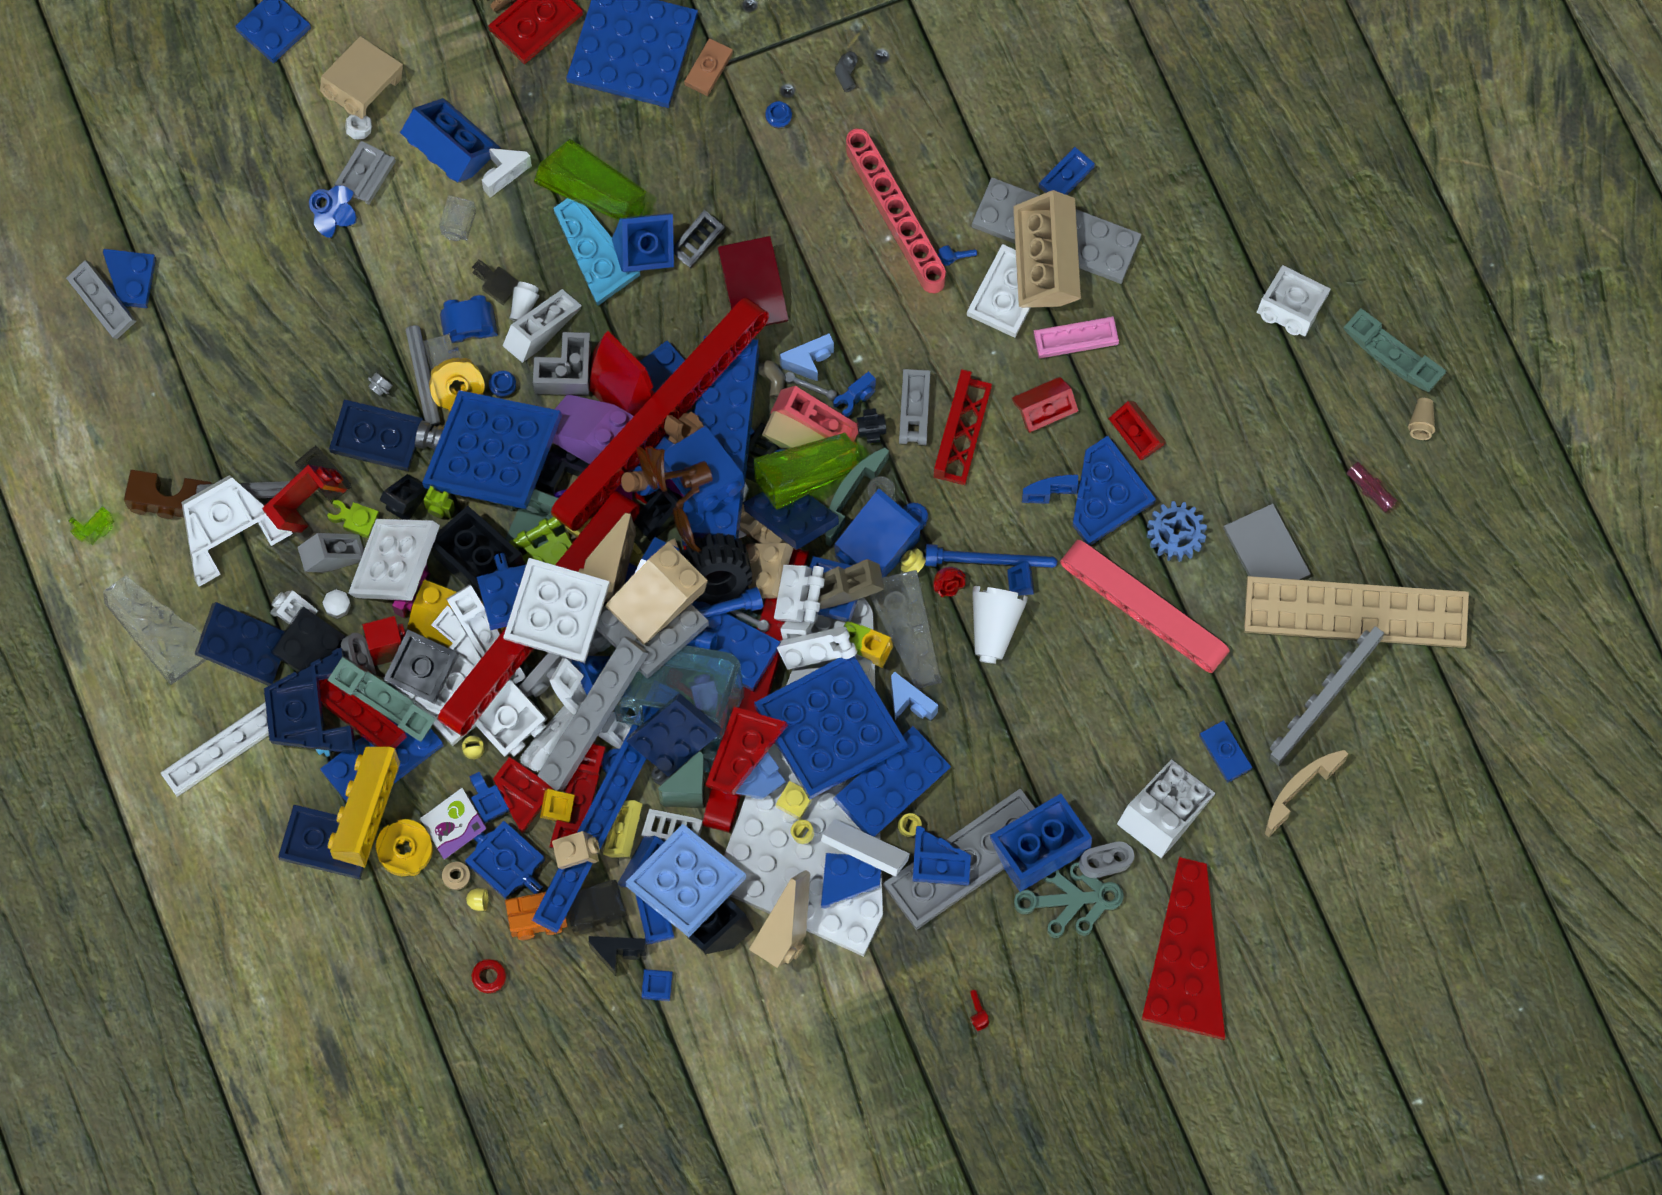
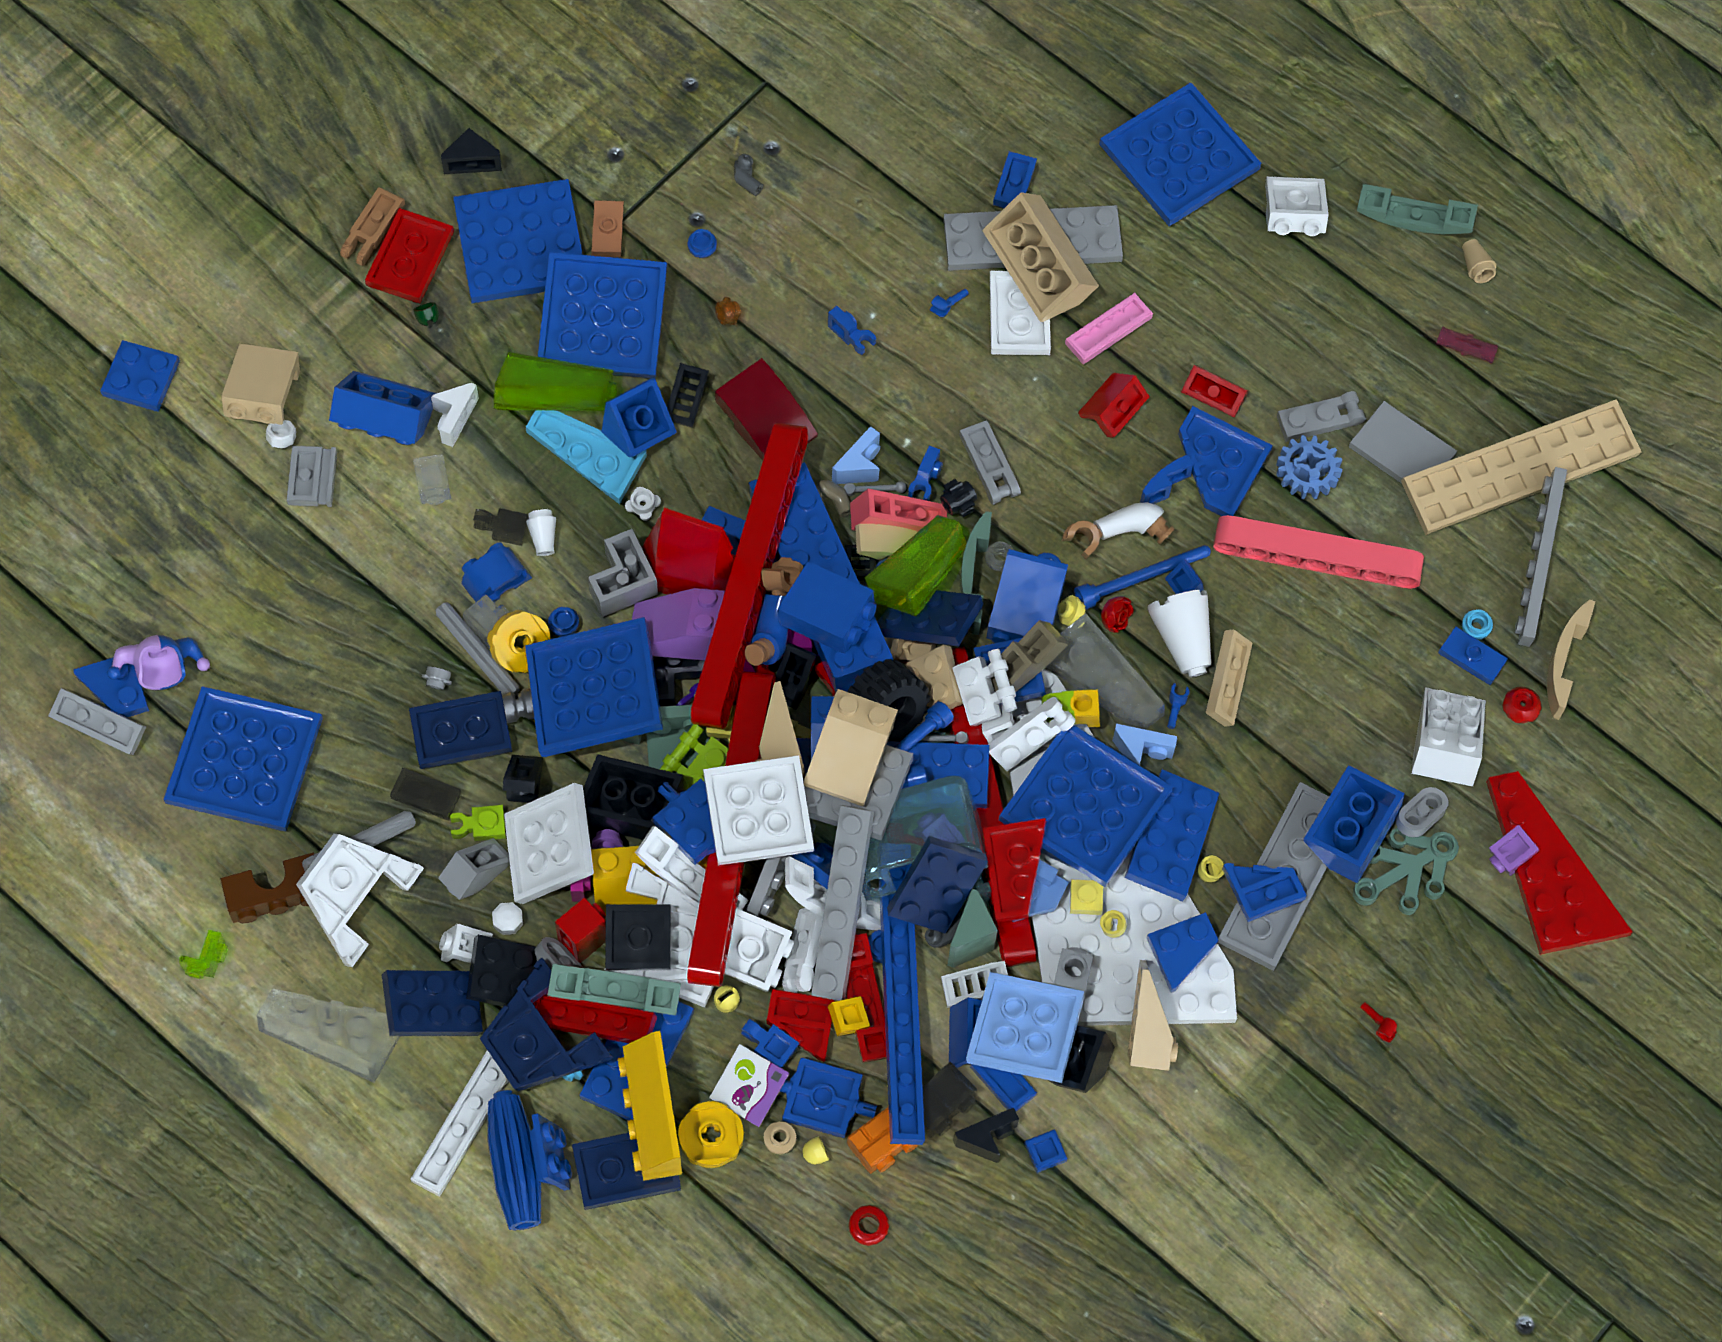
camera: 30 degrees left, 5 degrees down
red panel [262,464,347,533] -> none
blue plate [309,185,357,238] -> none
lime plate [424,486,455,519] -> none
white slope [503,289,582,363] -> none
tan bracket [552,831,600,869] -> none
light yellow plate [603,800,642,858] -> none
reddish brown plant [637,446,713,552] -> none
white tile [821,819,910,876] -> none
coral beam [846,129,946,293] -> none
red fence [933,369,992,485] -> none
none -> lavender piece [107,635,210,690]
none -> blue plate [164,686,323,832]
none -> dark green hinge [413,302,439,327]
none -> blue plate [487,1090,572,1230]
none -> blue plate [537,252,667,379]
none -> medium lavender plate [592,829,623,849]
none -> white plate [625,487,661,520]
none -> clear orange plate [715,297,741,325]
none -> blue plate [828,306,876,355]
none -> light grey brick [1054,947,1094,996]
none -> piece [1061,502,1175,559]
none -> blue plate [1099,82,1262,227]
none -> blue hand [1167,683,1189,729]
none -> tan plate [1206,629,1253,726]
none -> light grey plate [1276,391,1366,442]
none -> medium azure plate [1462,610,1493,639]
none -> medium lavender bracket [1489,825,1539,876]
none -> red plate [1502,687,1542,723]

